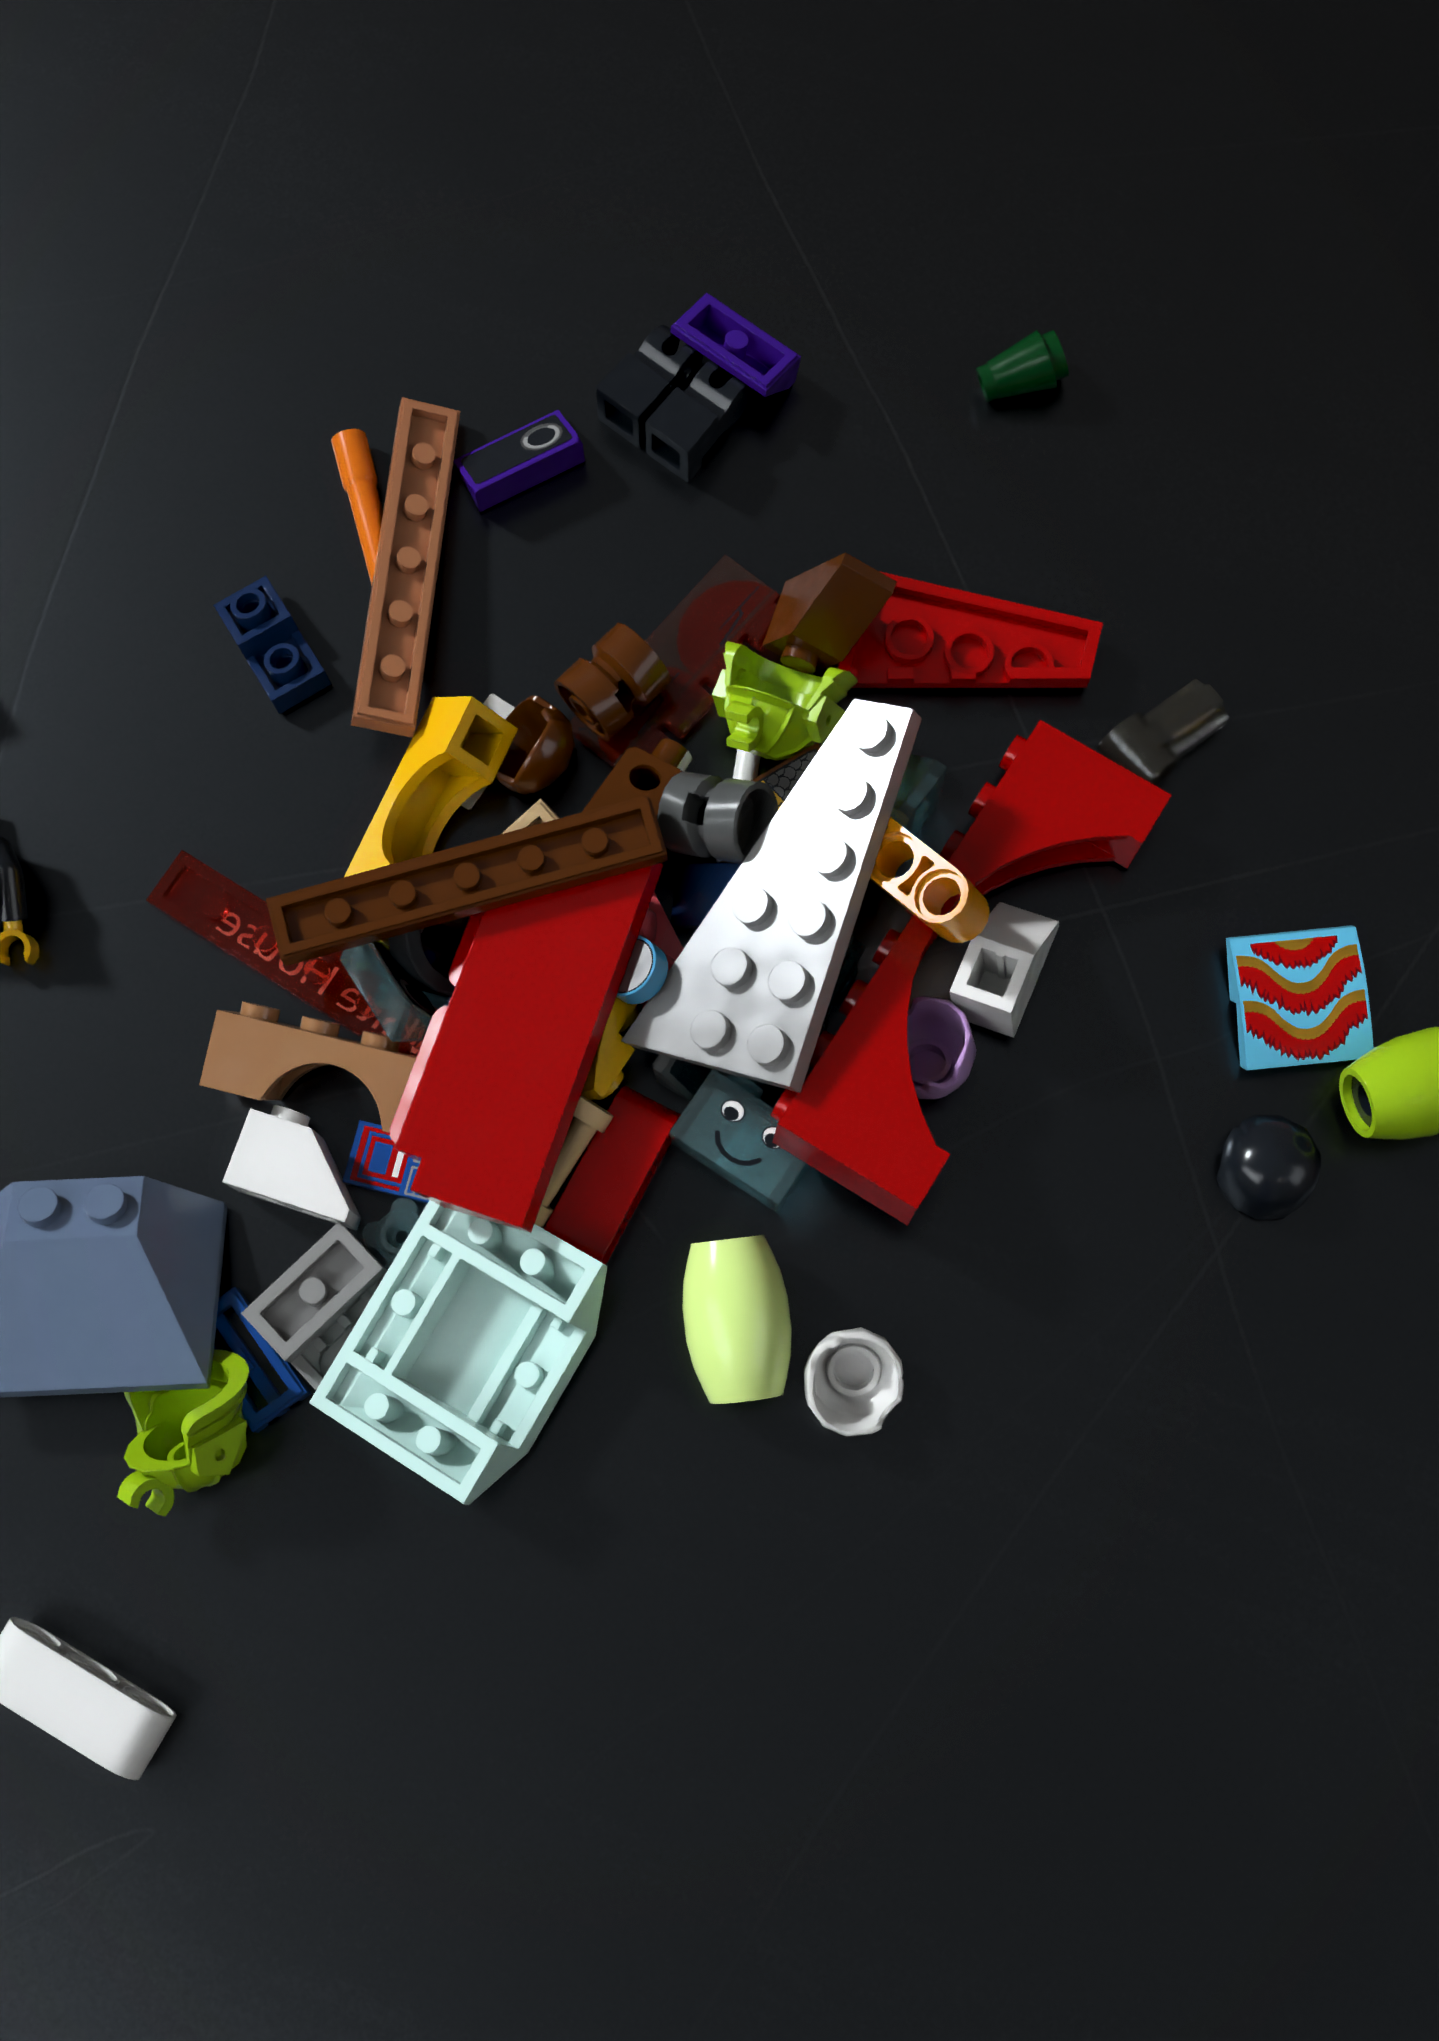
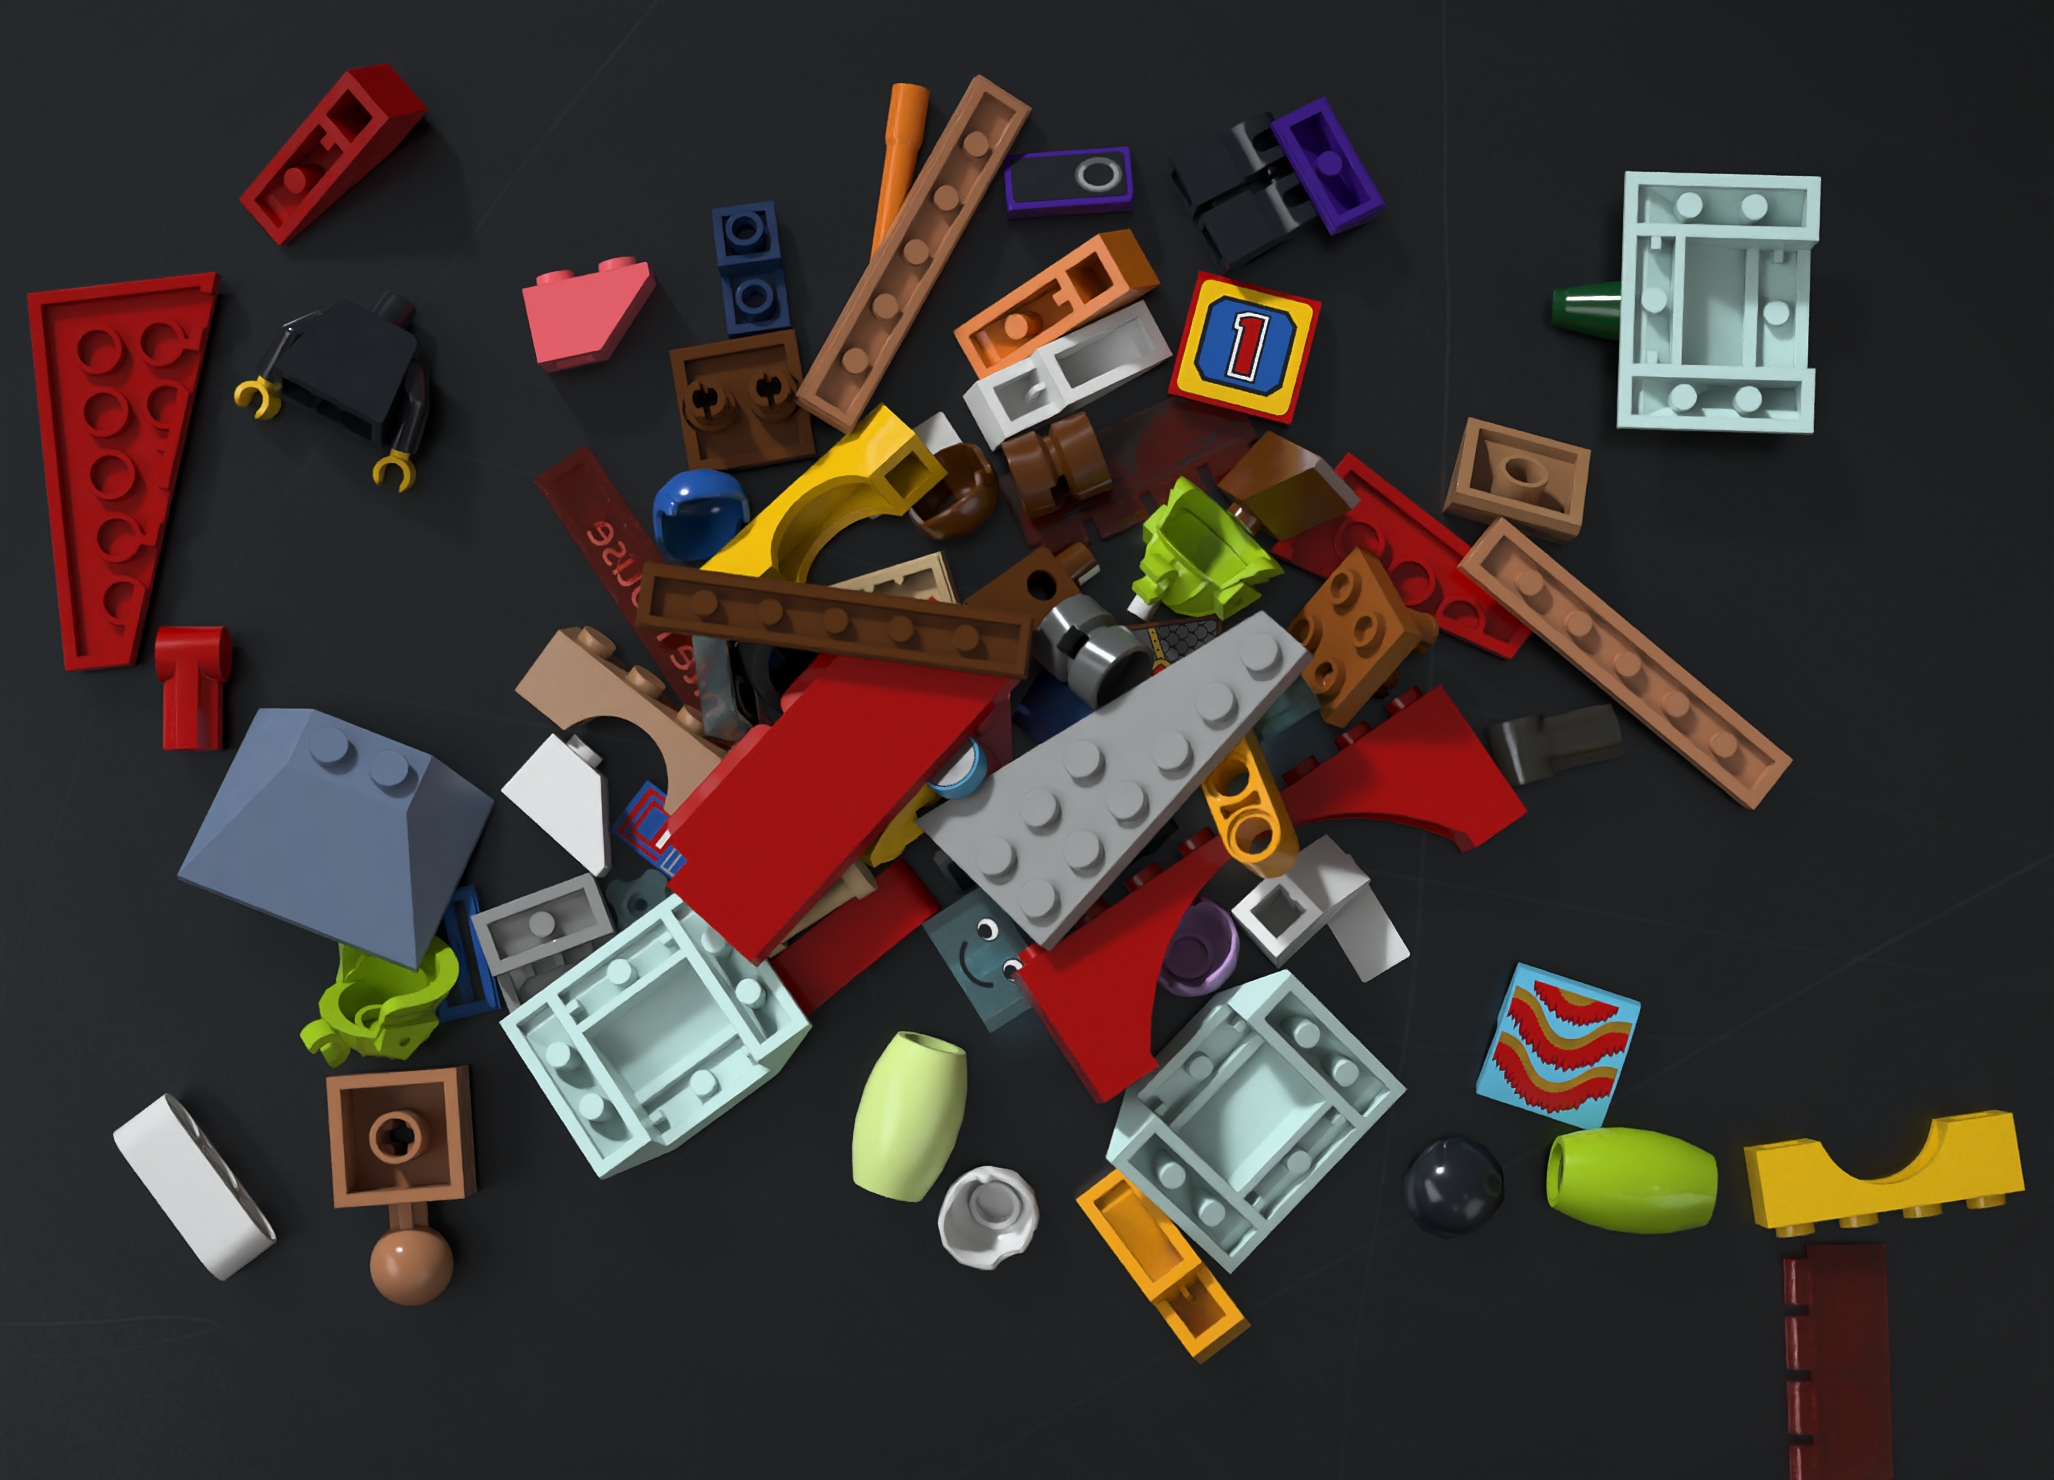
camera: 25 degrees right, 10 degrees up
none -> nougat brick [326,1065,477,1306]
none -> coral slope [522,257,656,373]
none -> blue hair [652,468,750,561]
none -> reddish brown plate [669,329,817,473]
none -> orange slope [953,229,1161,380]
none -> white slope [963,300,1173,452]
none -> light orange slope [1076,1168,1252,1365]
none -> light aqua slope [1106,969,1407,1274]
none -> slope [1167,271,1322,425]
none -> dark orange plate [1285,546,1439,728]
none -> white sticker [1327,854,1410,983]
none -> medium nougat slope [1443,417,1591,546]
none -> nougat plate [1456,517,1793,810]
none -> light aqua slope [1617,171,1821,435]

